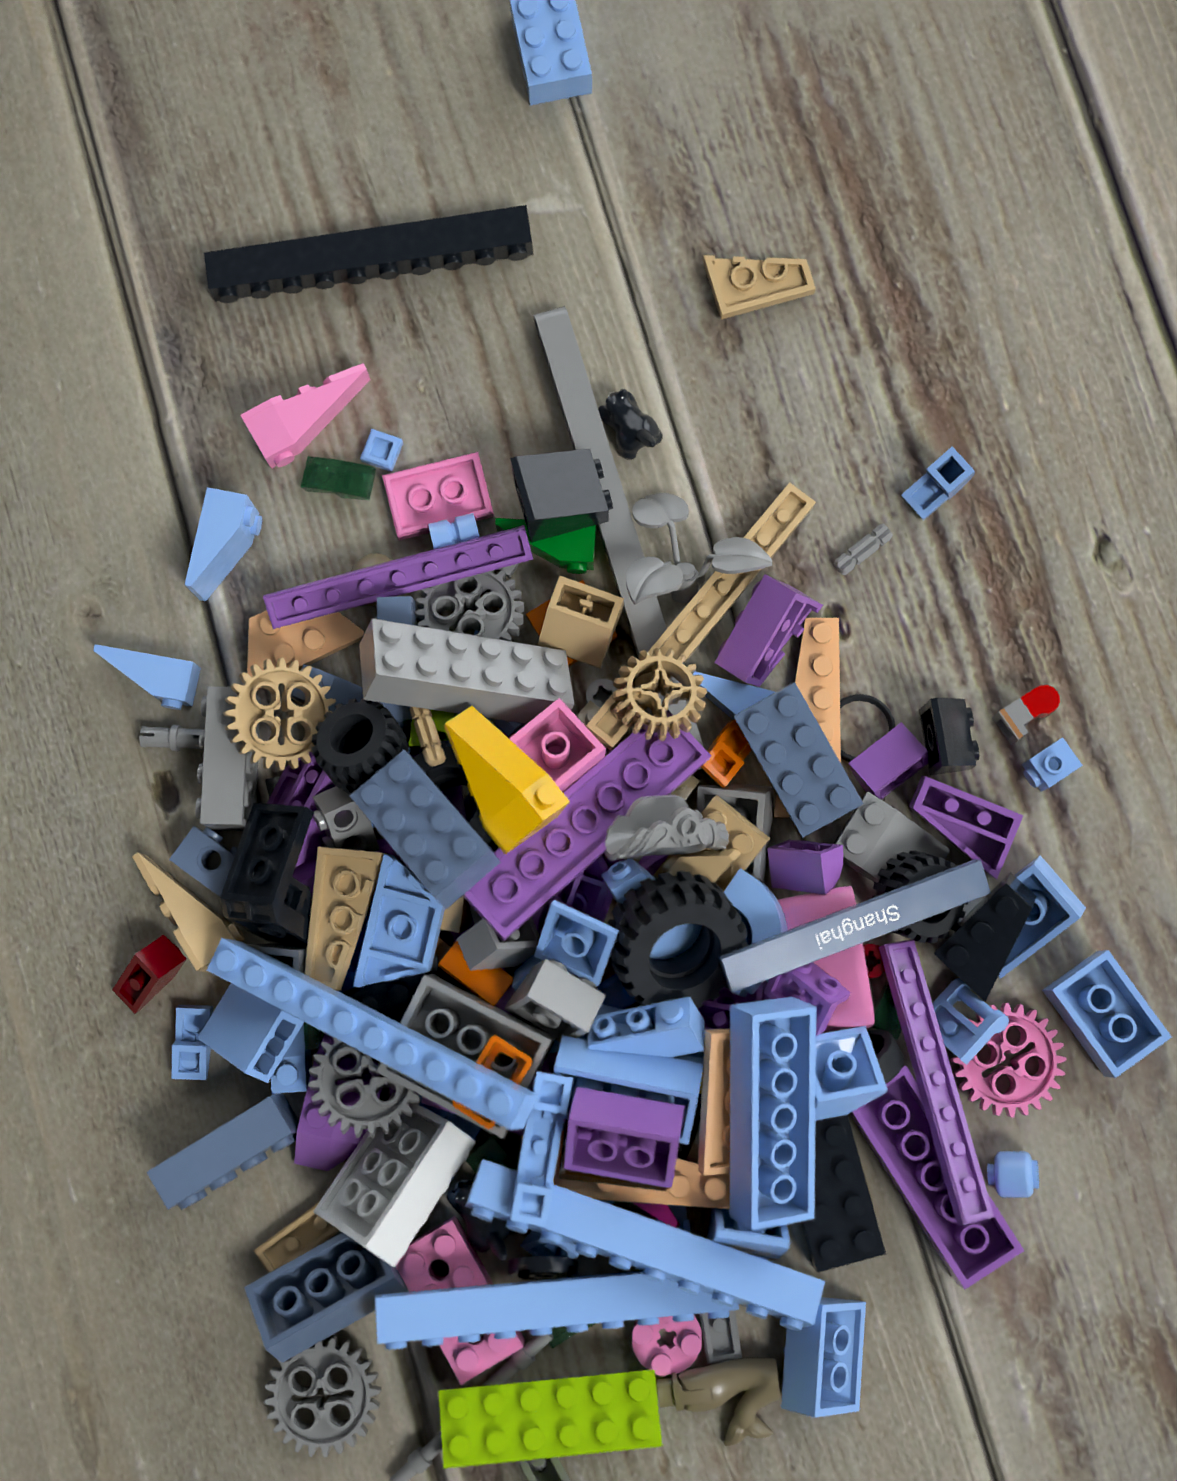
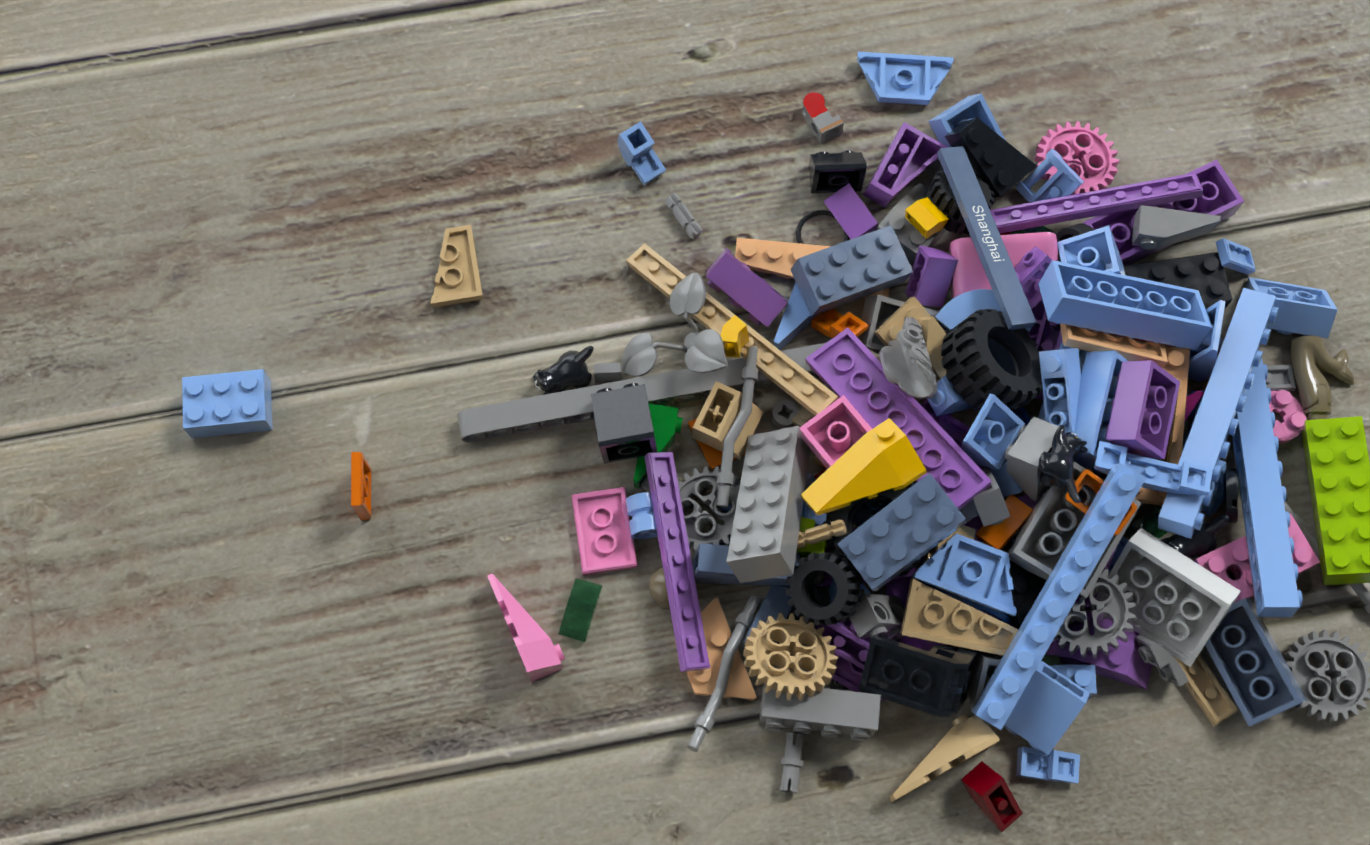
camera: 90 degrees left, 10 degrees down
light blue slope [93,644,201,710] -> none
sand blue brick [147,1093,299,1210] -> none
sand blue brick [169,826,237,897] -> none
light blue slope [184,487,262,601] -> none
black brick [204,205,533,303] -> none
light blue tile [360,429,403,472] -> none
tan gear [612,647,707,741] -> none
light blue head [987,1151,1039,1198] -> none
light blue brick [1022,737,1083,792] -> none
light blue brick [1042,950,1172,1078] -> none
none -> orange tile [351,452,372,520]
none -> light grey tile [594,363,622,382]
none -> light grey bar [687,595,760,752]
none -> light grey bar [717,346,758,507]
none -> yellow piece [721,315,749,358]
none -> light blue wing [857,52,954,105]
none -> yellow piece [905,198,949,239]
none -> black animal [1038,425,1088,503]
none -> light grey slope [1132,205,1221,250]
none -> light grey slope [1135,635,1189,687]
none -> light blue plate [1216,238,1256,275]

